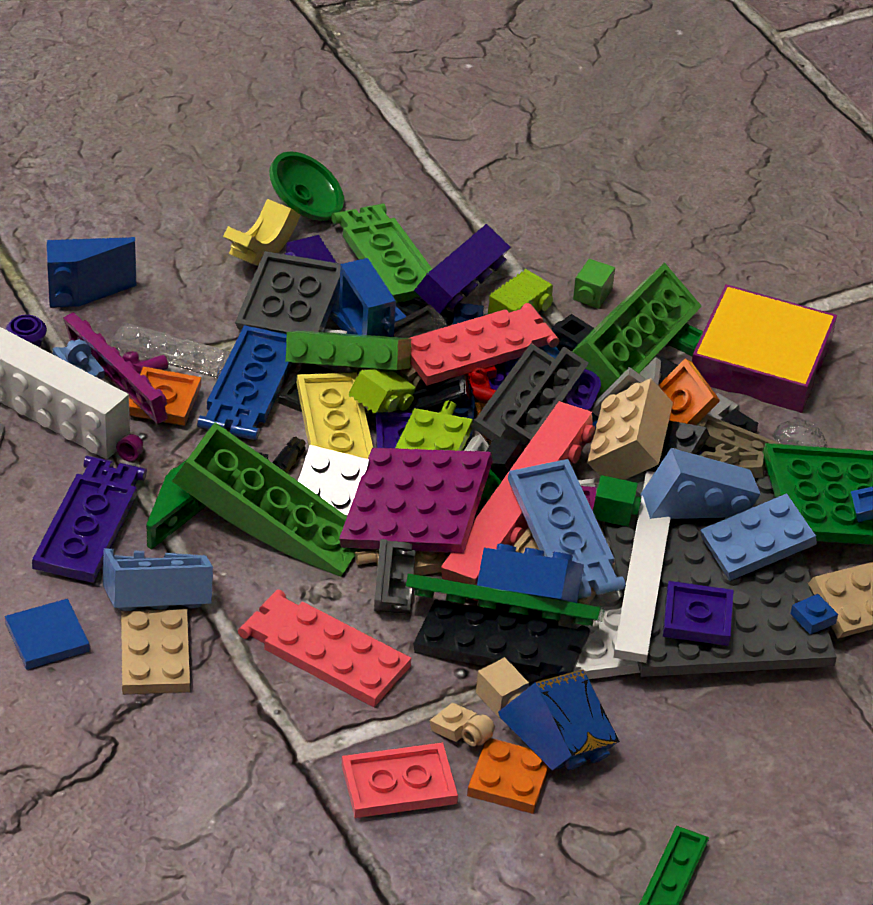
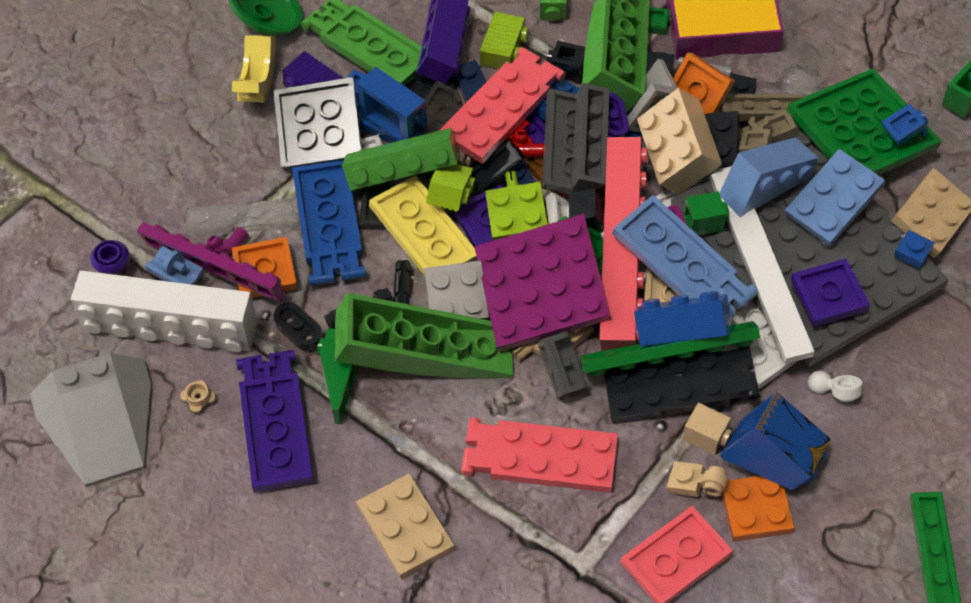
camera: 20 degrees left, 15 degrees up
blue tile [5,598,90,670] -> none
blue slope [47,237,137,308] -> none
medium blue wedge [103,548,213,611] -> none
magenta hinge [116,434,143,461] -> none
none -> tan plate [180,380,216,413]
none -> black plate [273,302,323,351]
none -> white plate [808,371,862,402]

